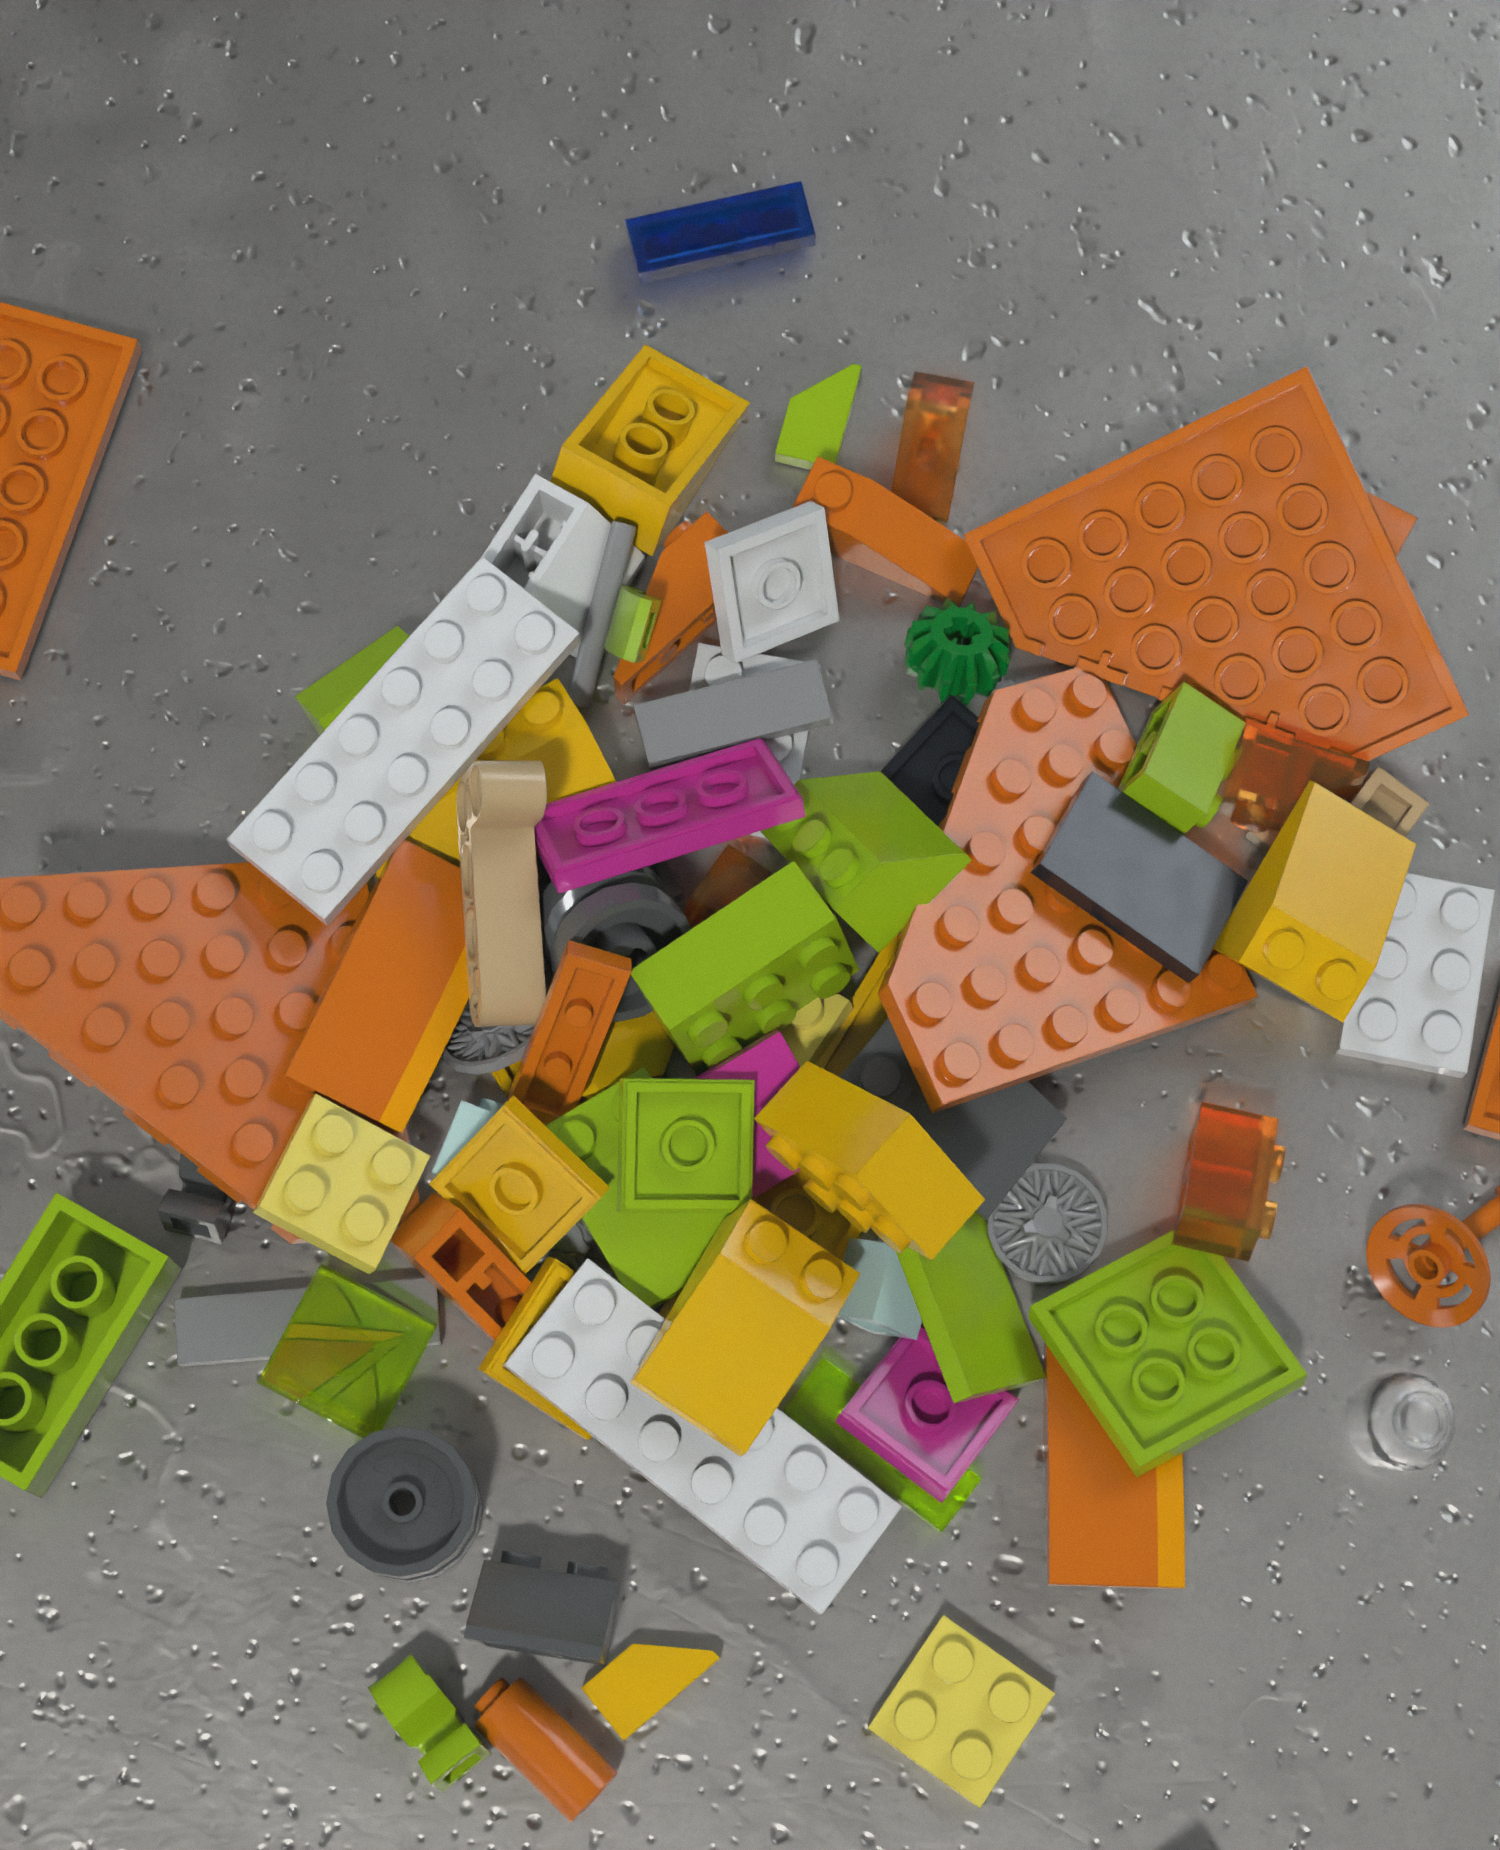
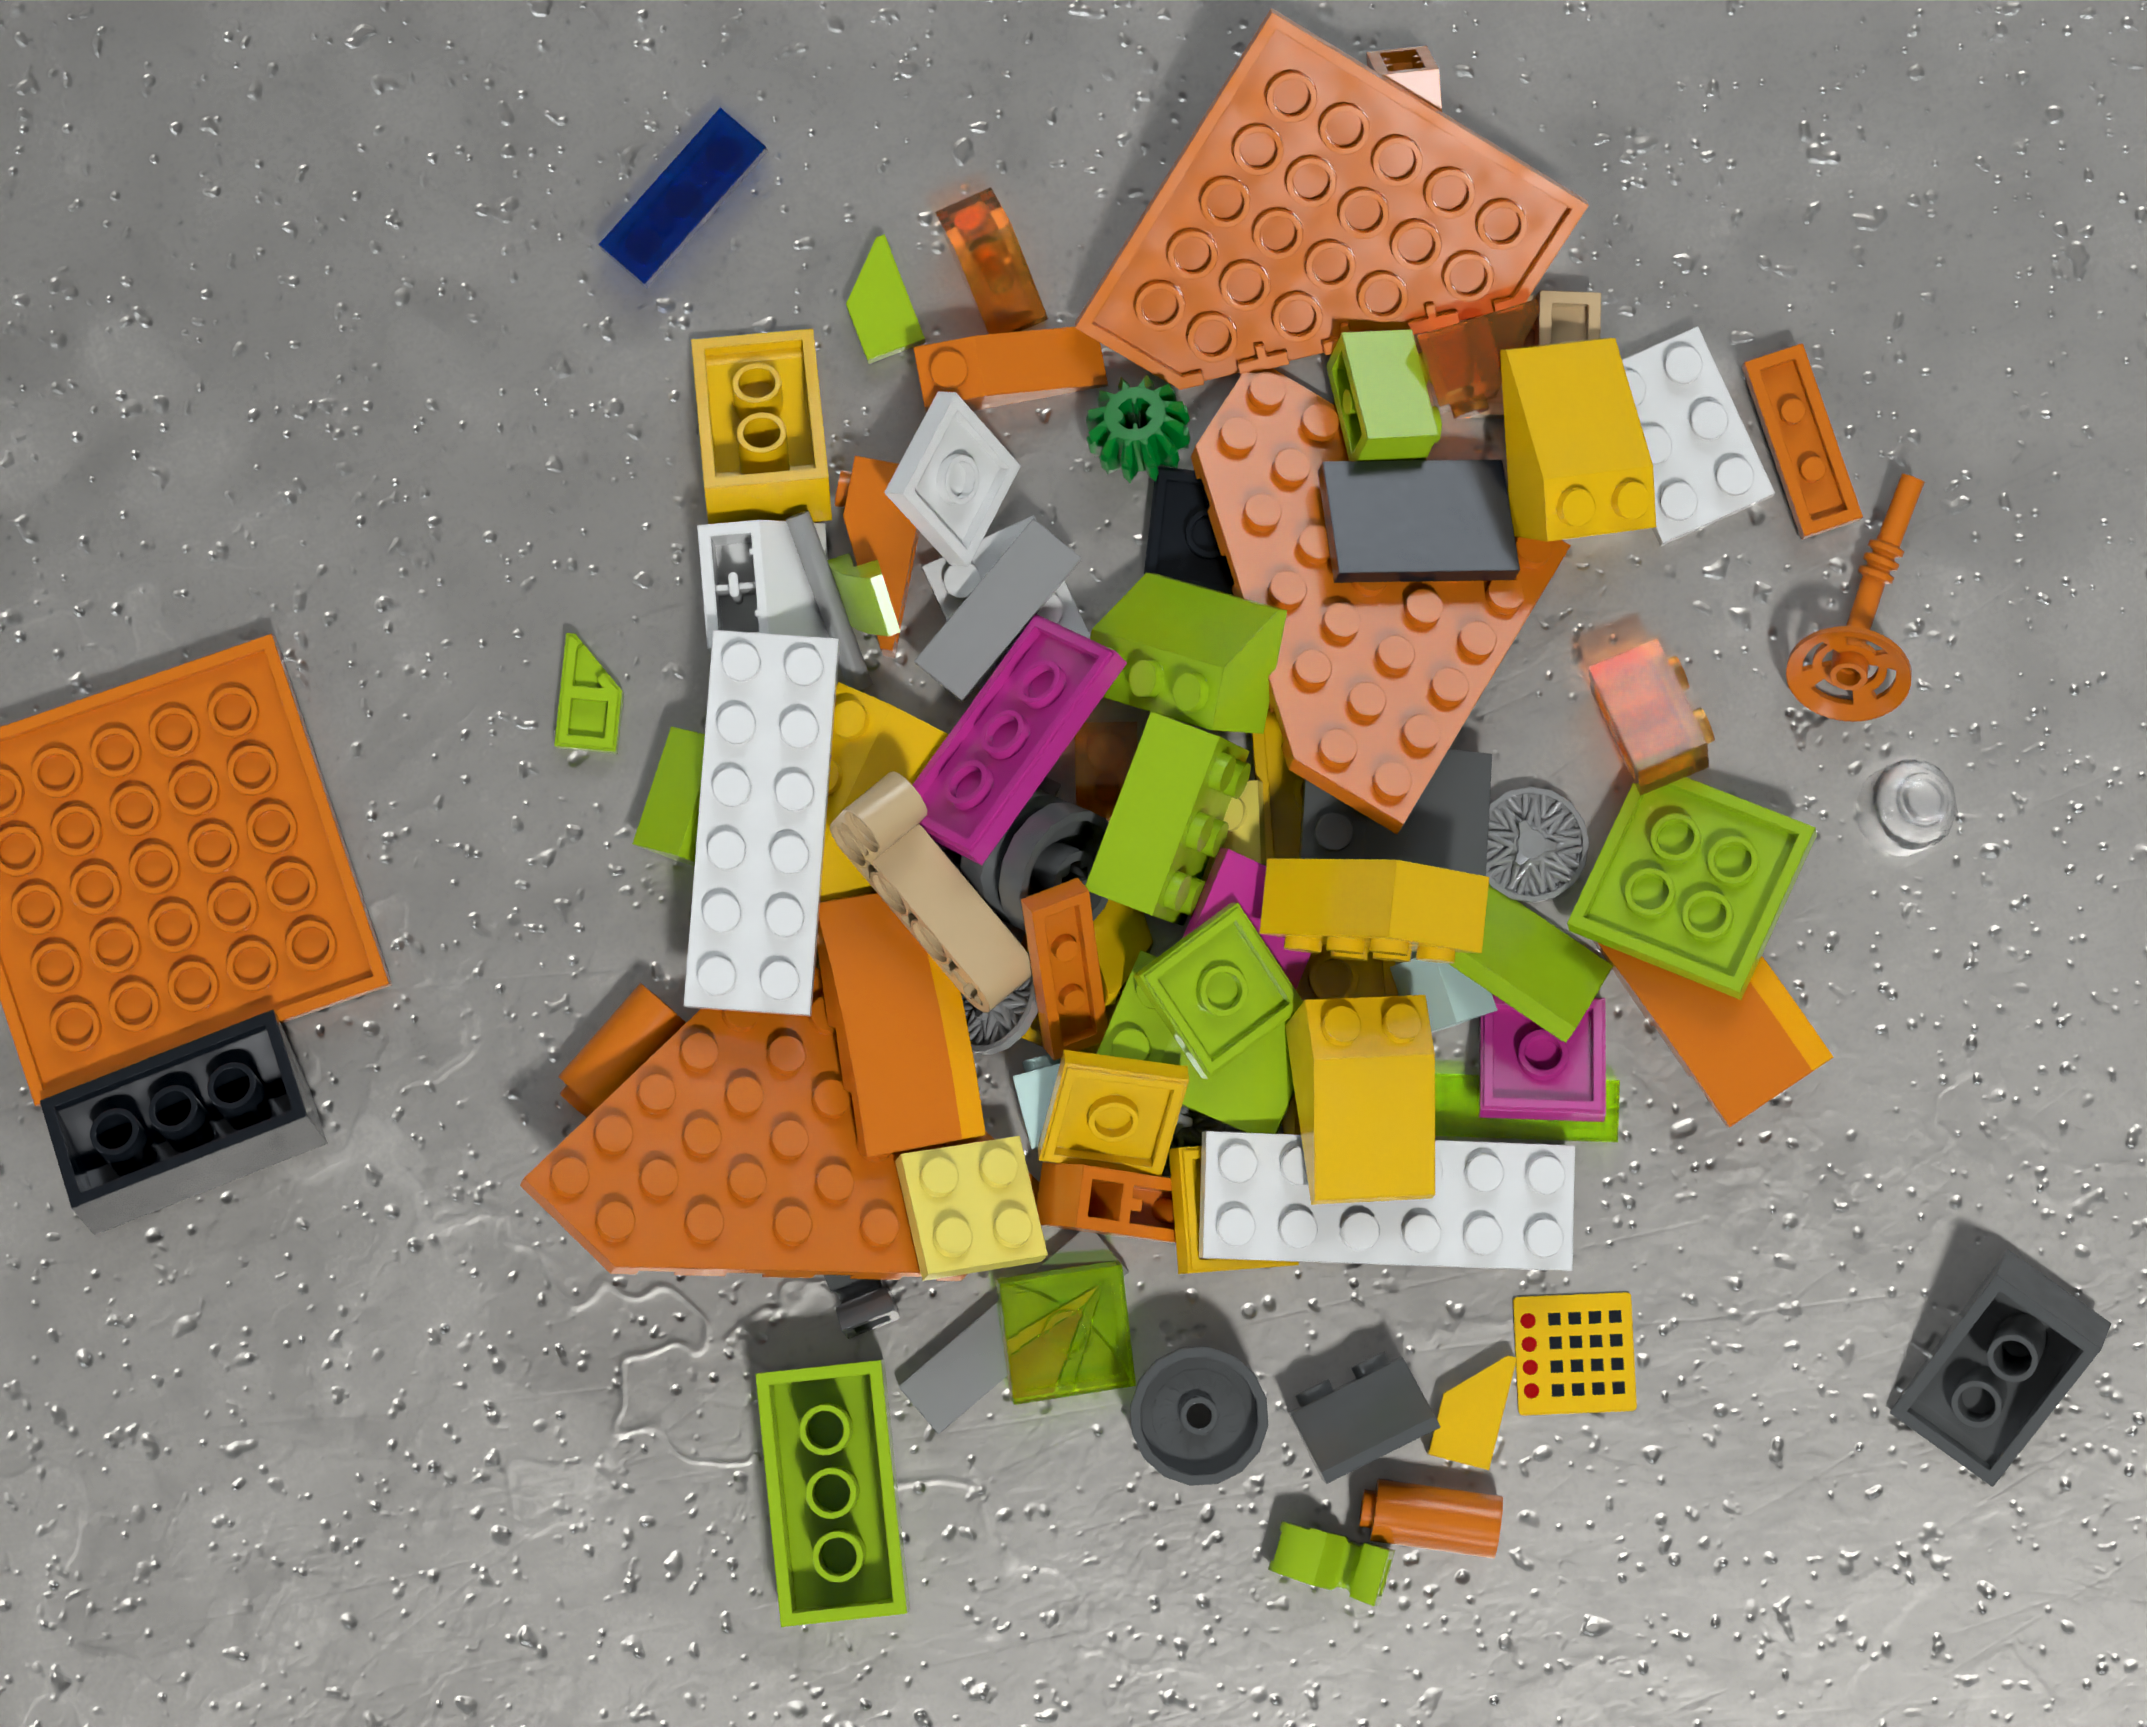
camera: 30 degrees left, 10 degrees up
light yellow plate [867,1615,1055,1808] -> none
none -> lime tile [554,633,624,754]
none -> orange brick [558,983,686,1118]
none -> yellow sticker [1513,1292,1637,1416]

